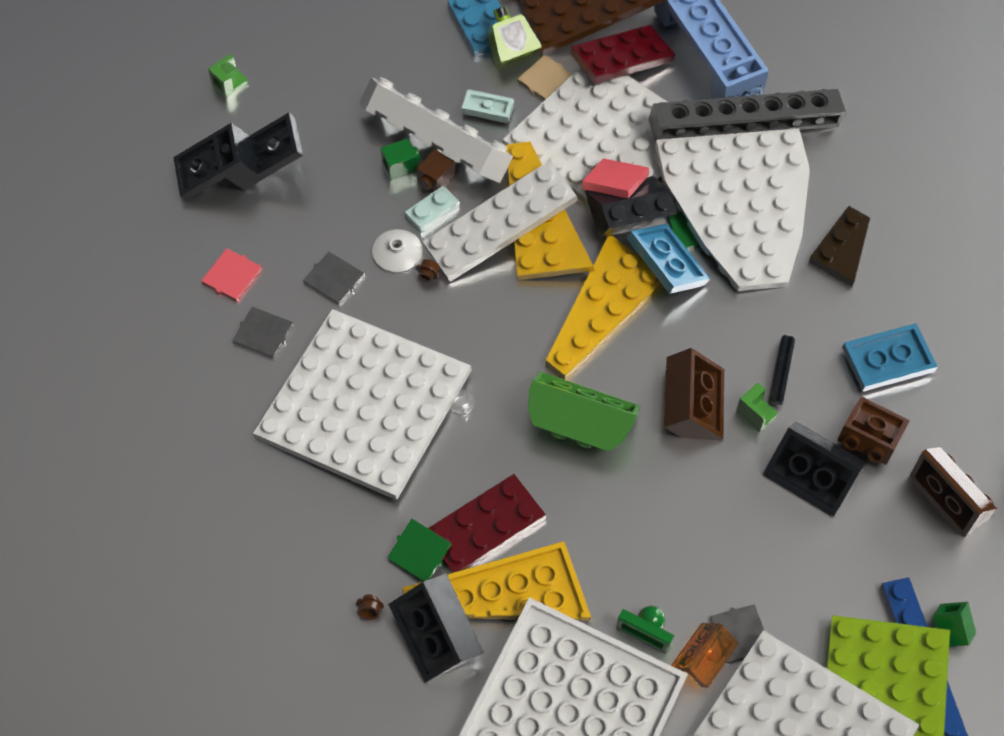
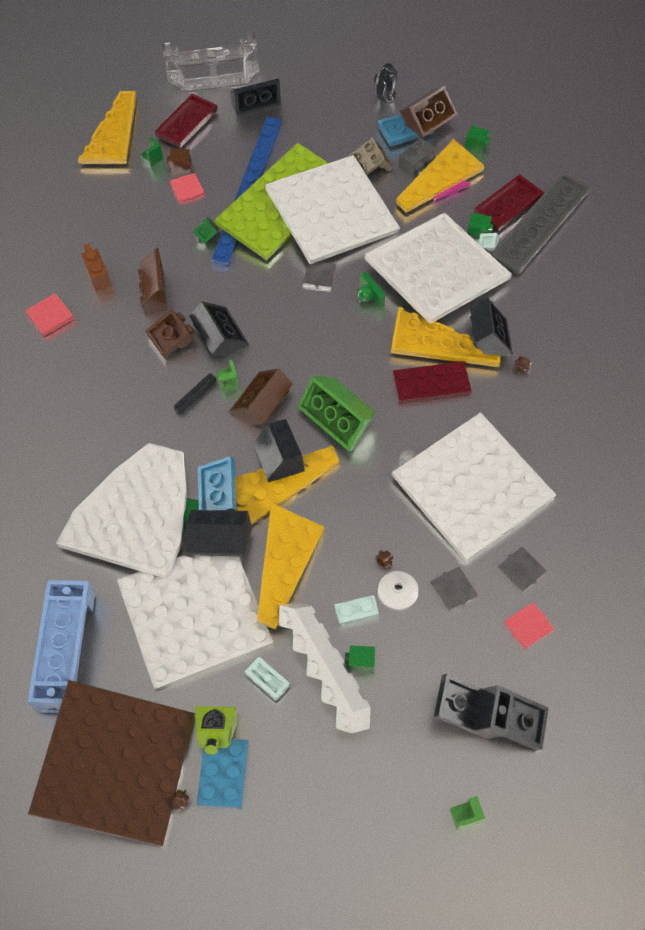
camera: 150 degrees left, 0 degrees up
green piece [387,518,452,581] -> none
reddish brown brick [417,149,455,192] -> none
white plate [423,161,578,282] -> none
tan piece [518,55,573,101] -> none
dark red plate [570,25,675,84] -> none
coral tile [582,158,649,199] -> none
dark grey brick [648,89,846,142] -> none
clear orange panel [671,623,739,688] -> none
dark brown wing [809,206,870,287] -> none
dark azure plate [842,323,938,392] -> none
none -> black slope [253,419,305,483]

